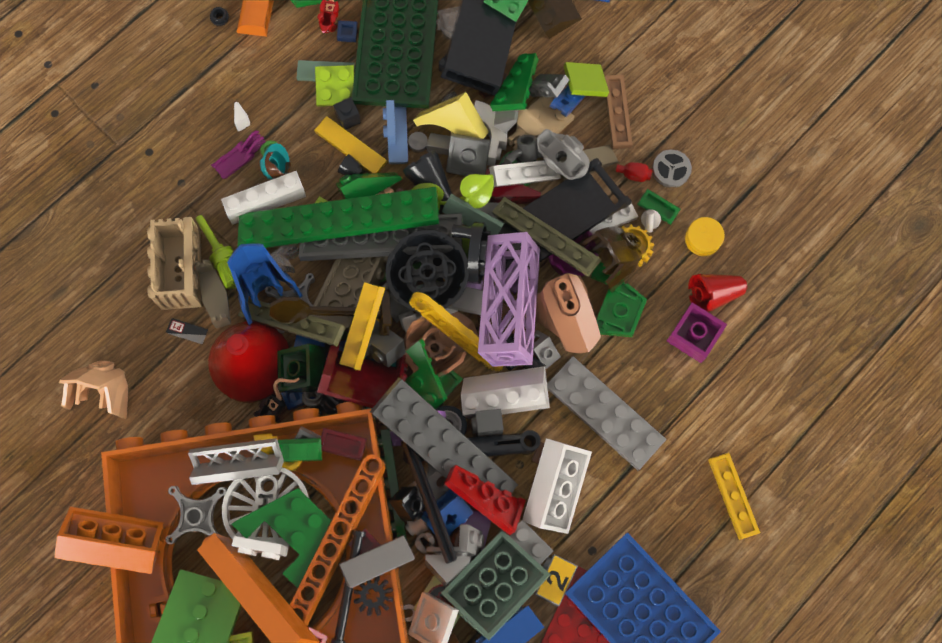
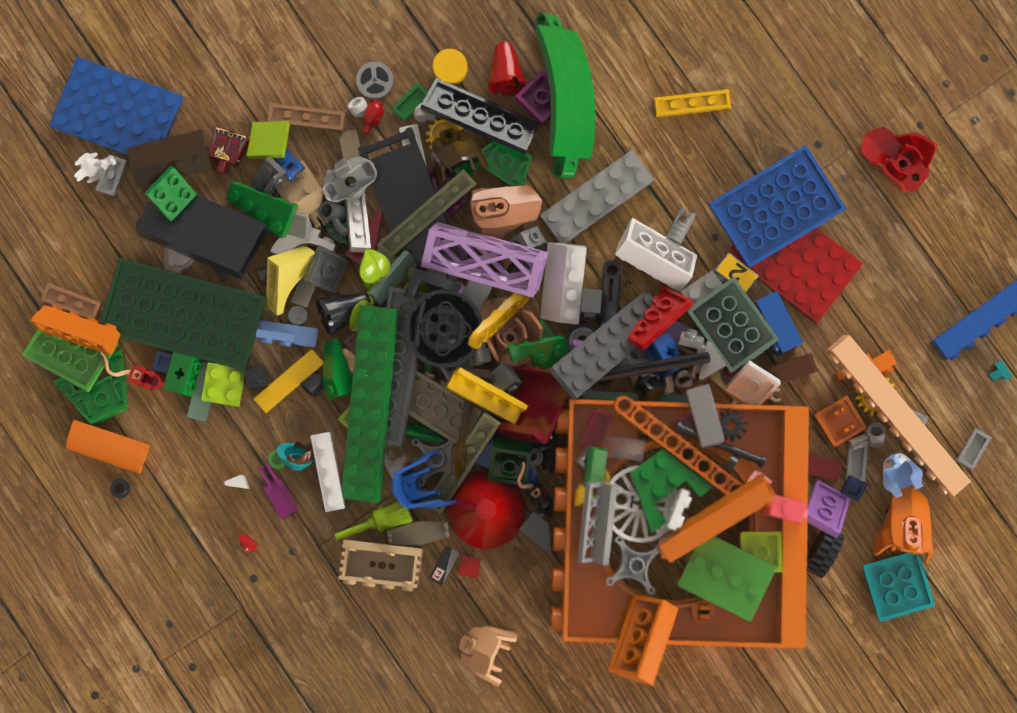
camera: 80 degrees left, 10 degrees up
none -> green brick [163,352,202,397]
none -> dark red torso [209,126,250,174]
none -> red plate [238,533,260,552]
none -> white tile [348,97,368,117]
none -> green tile [405,422,444,444]
none -> black plate [420,78,540,155]
none -> red plate [458,555,481,578]
none -> dark grey slope [519,511,552,554]
none -> green panel [535,12,595,179]
none -> clear slope [602,437,645,462]
none -> light grey hinge [666,208,696,245]
none -> black tile [724,454,739,474]

